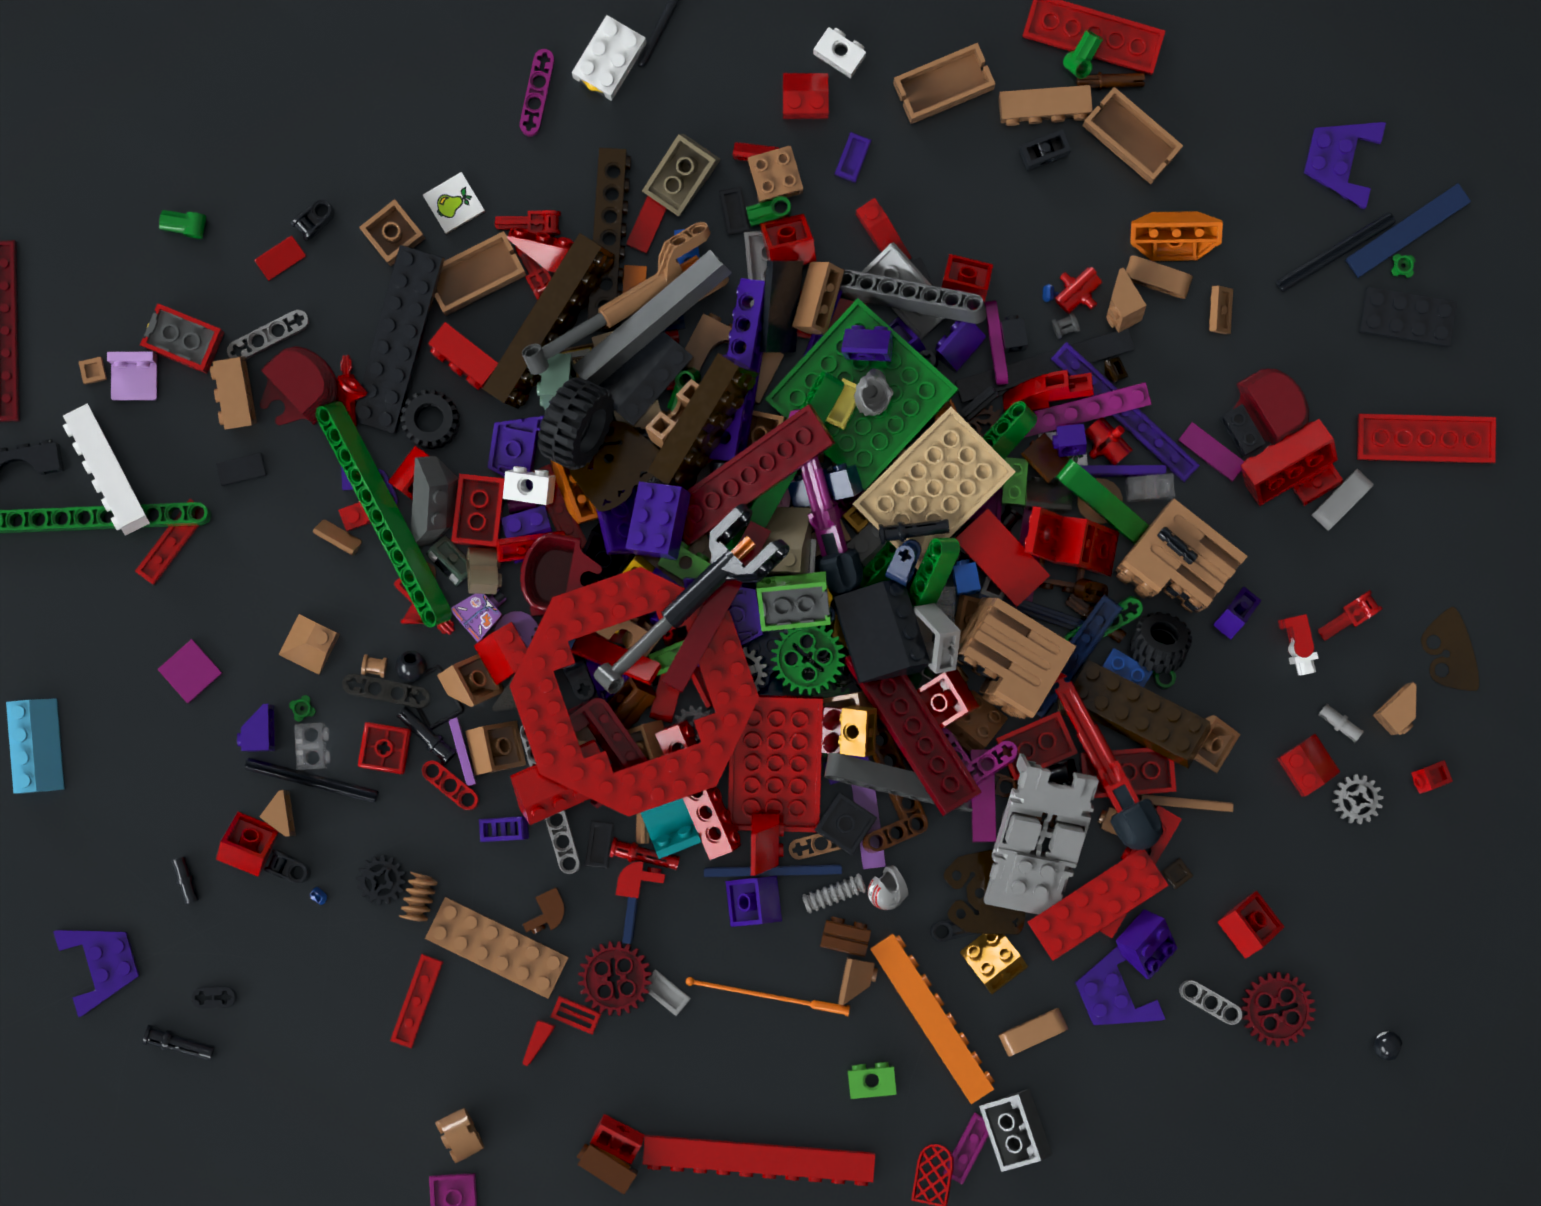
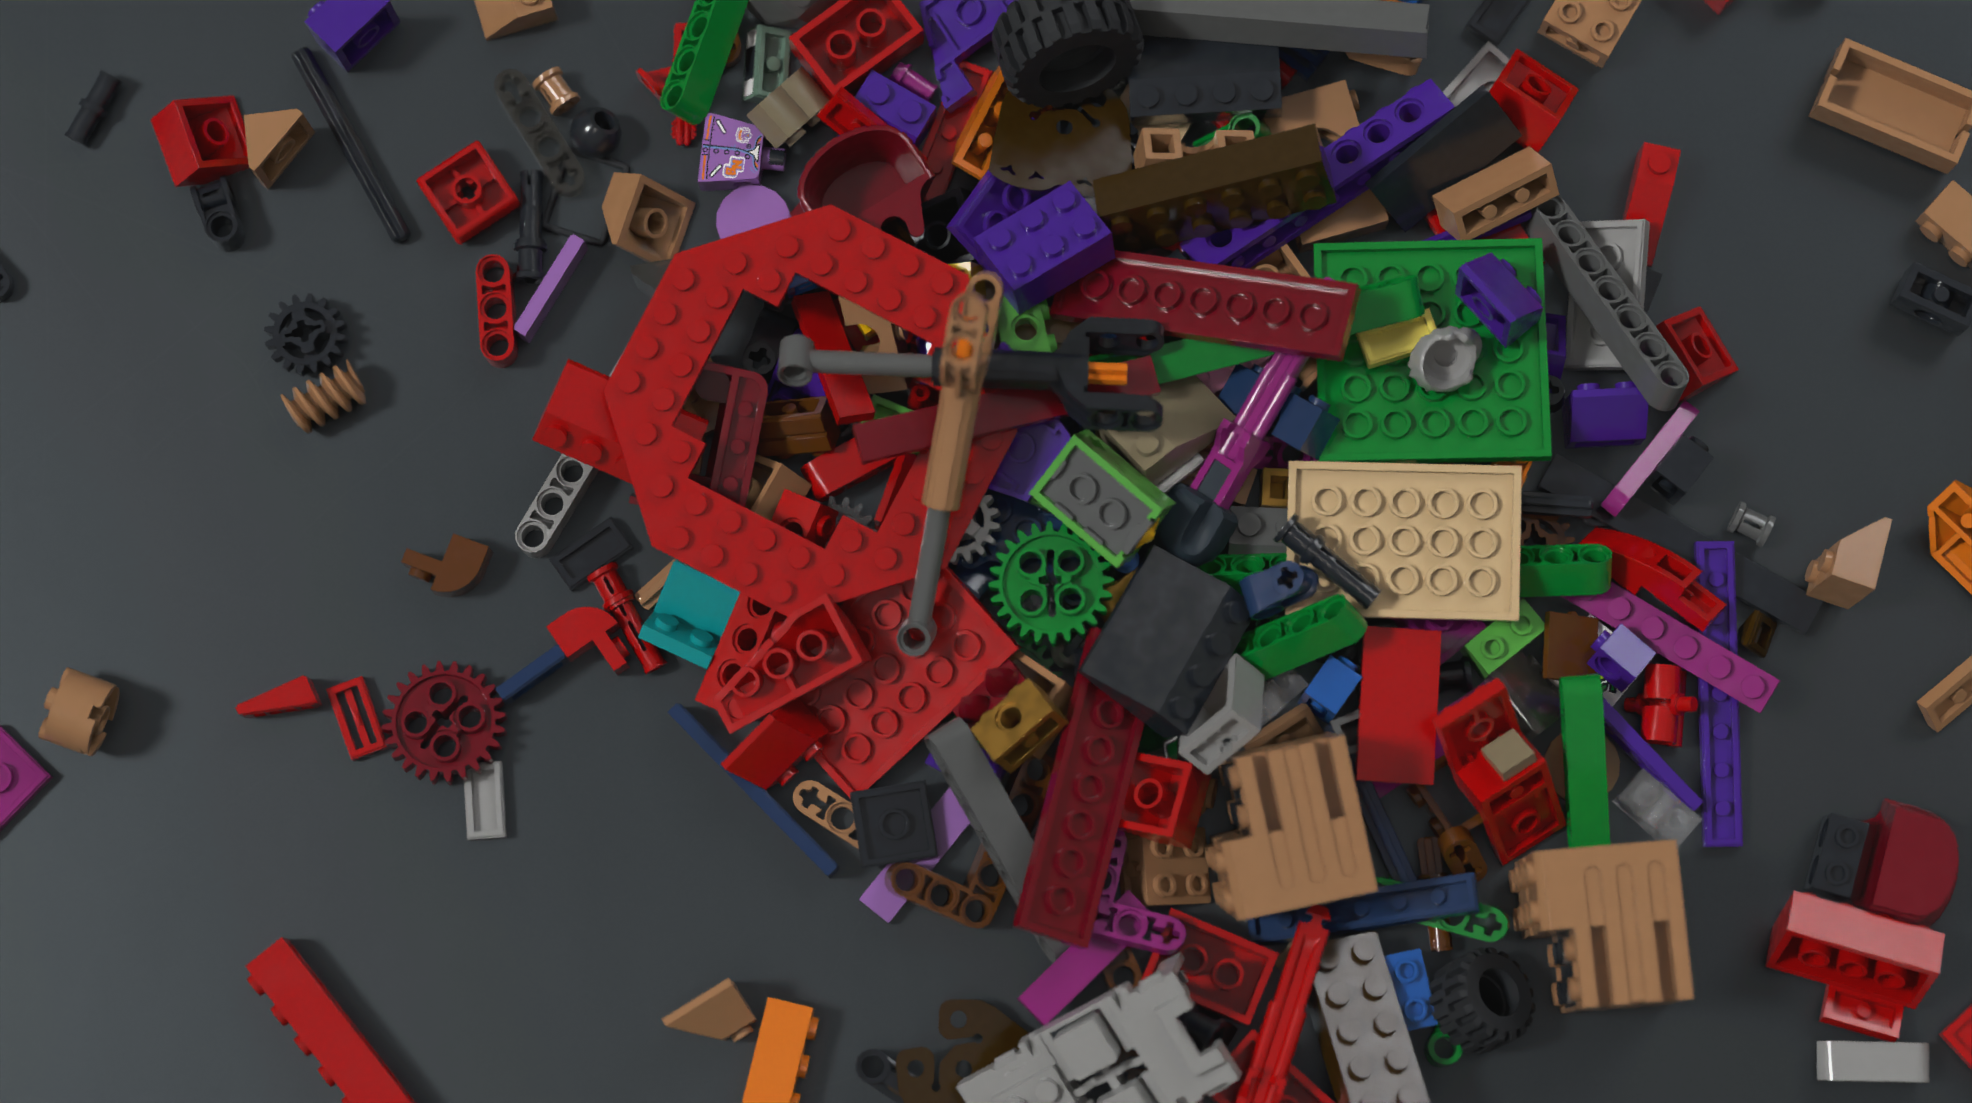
camera: 45 degrees right, 5 degrees down
green plate [289,695,316,722] -> none
clear brick [294,722,331,771] -> none
blue rock [310,887,327,905] -> none
red tile [390,954,444,1049] -> none
medium nougat plate [425,897,569,999] -> none
medium nougat slope [465,720,526,776] -> none
red slope [474,622,528,685] -> none
dark purple slope [479,816,529,842] -> none
white brick [503,466,556,505] -> none
reddish brown window [577,1144,638,1194] -> none
red brick [590,1114,645,1164] -> none
orange piece [685,977,850,1017] -> none
dark purple slope [725,876,782,927] -> none
green piece [746,196,792,227] -> none
light grey piece [802,873,866,914] -> none
reddish brown brick [820,916,871,957] -> none
dark purple tile [835,132,872,183] -> none
light grey helmet [868,865,909,910] -> none
blue rock [1043,284,1059,302] -> none
red pin [1055,267,1102,314] -> none
medium nougat beam [1126,256,1193,299] -> none
black axle [1157,527,1198,564] -> none
magenta tile [1178,422,1244,482] -> none
dark purple slope [1213,586,1262,639] -> none
none -> red wedge [712,593,872,734]
none -> medium nougat piece [897,271,1004,656]
none -> dark tan tile [1481,729,1537,781]

